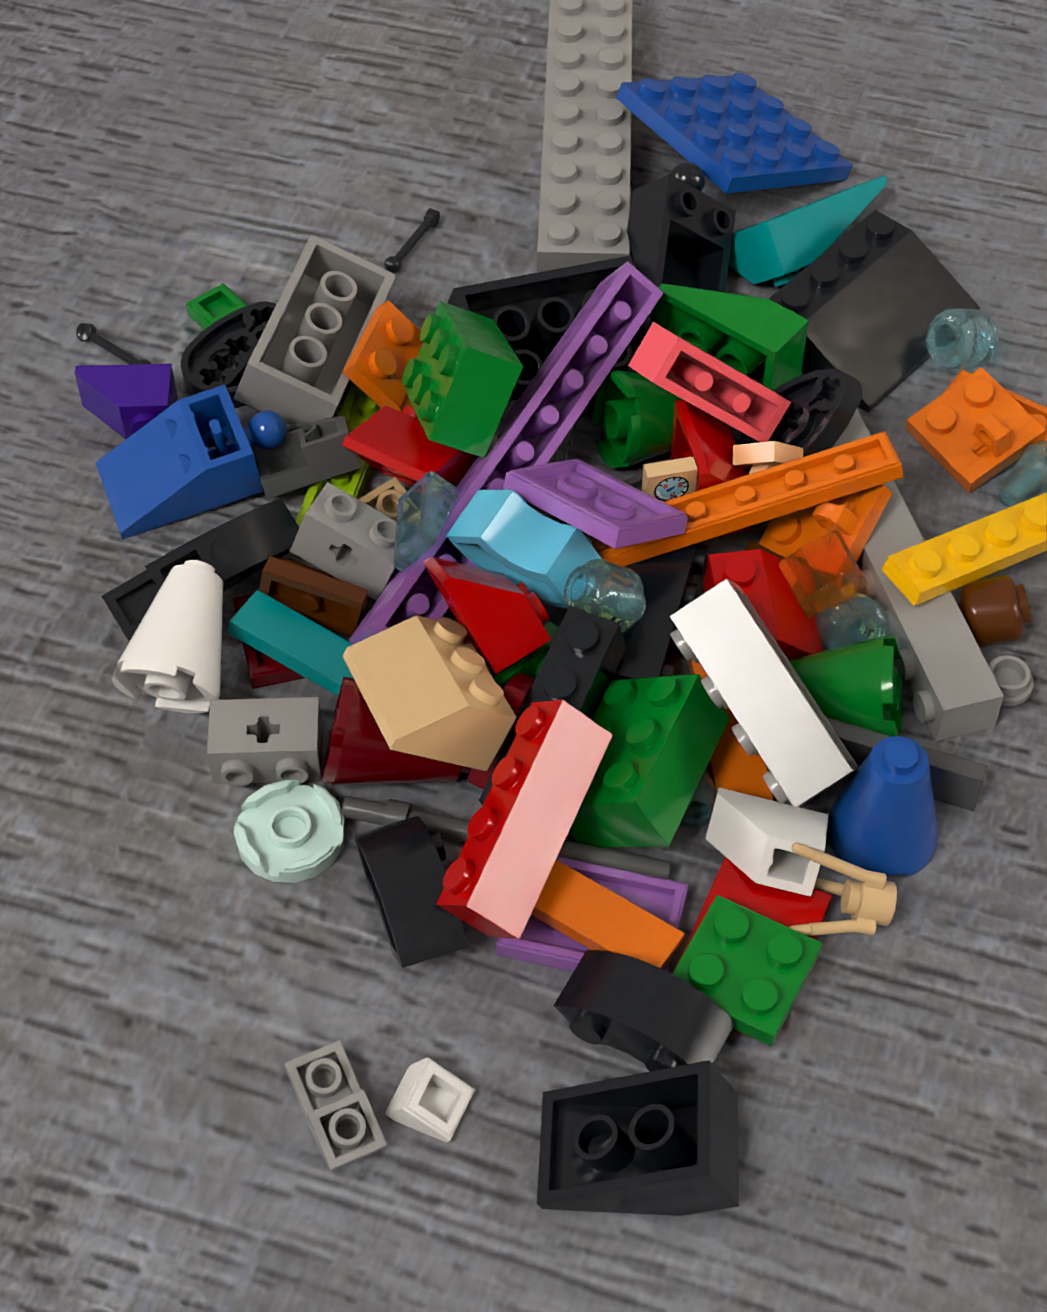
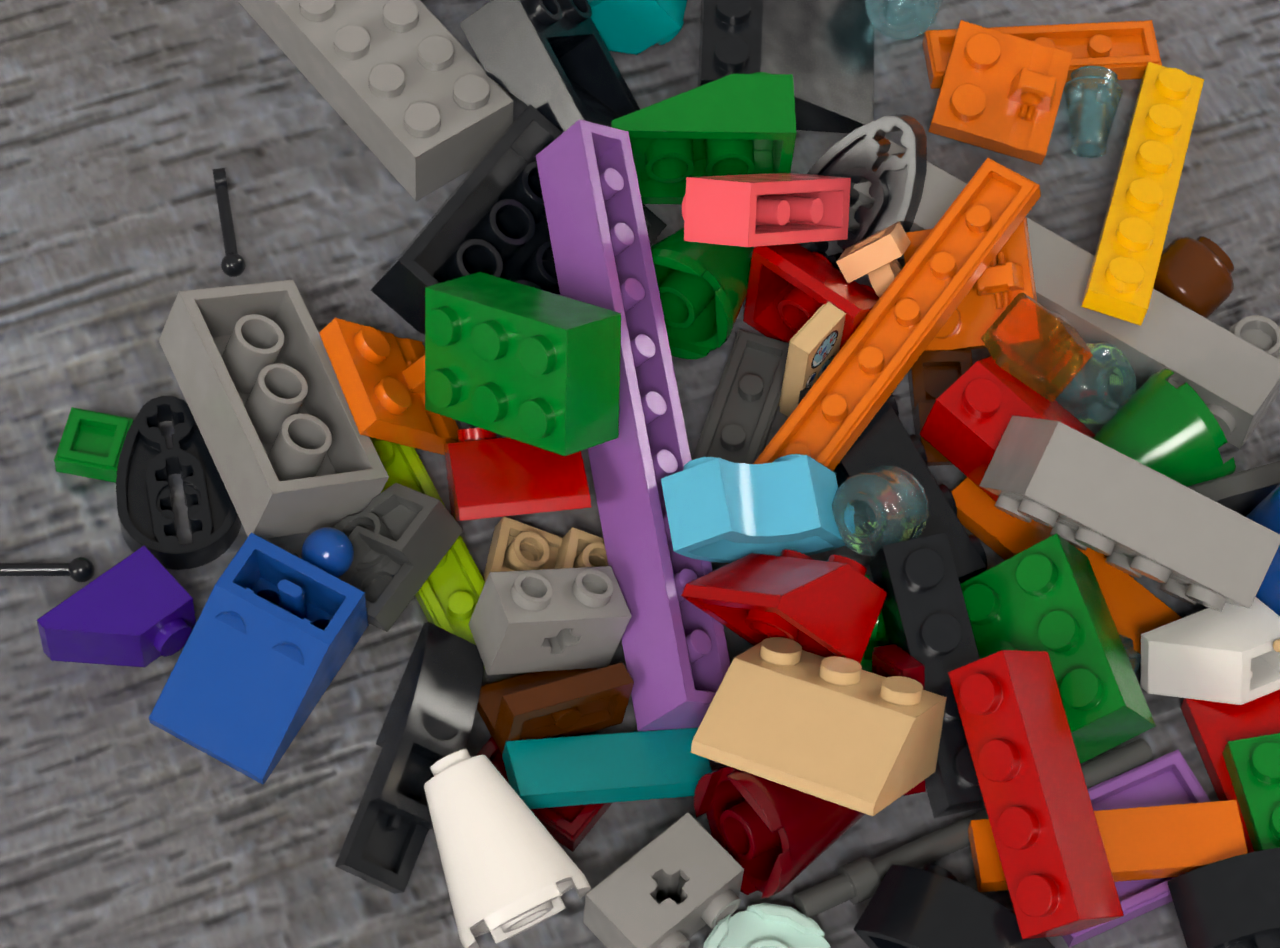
camera: 45 degrees left, 5 degrees up
clear light blue slope [393,470,459,572] -> none
medium lavender tile [503,459,688,549] -> none

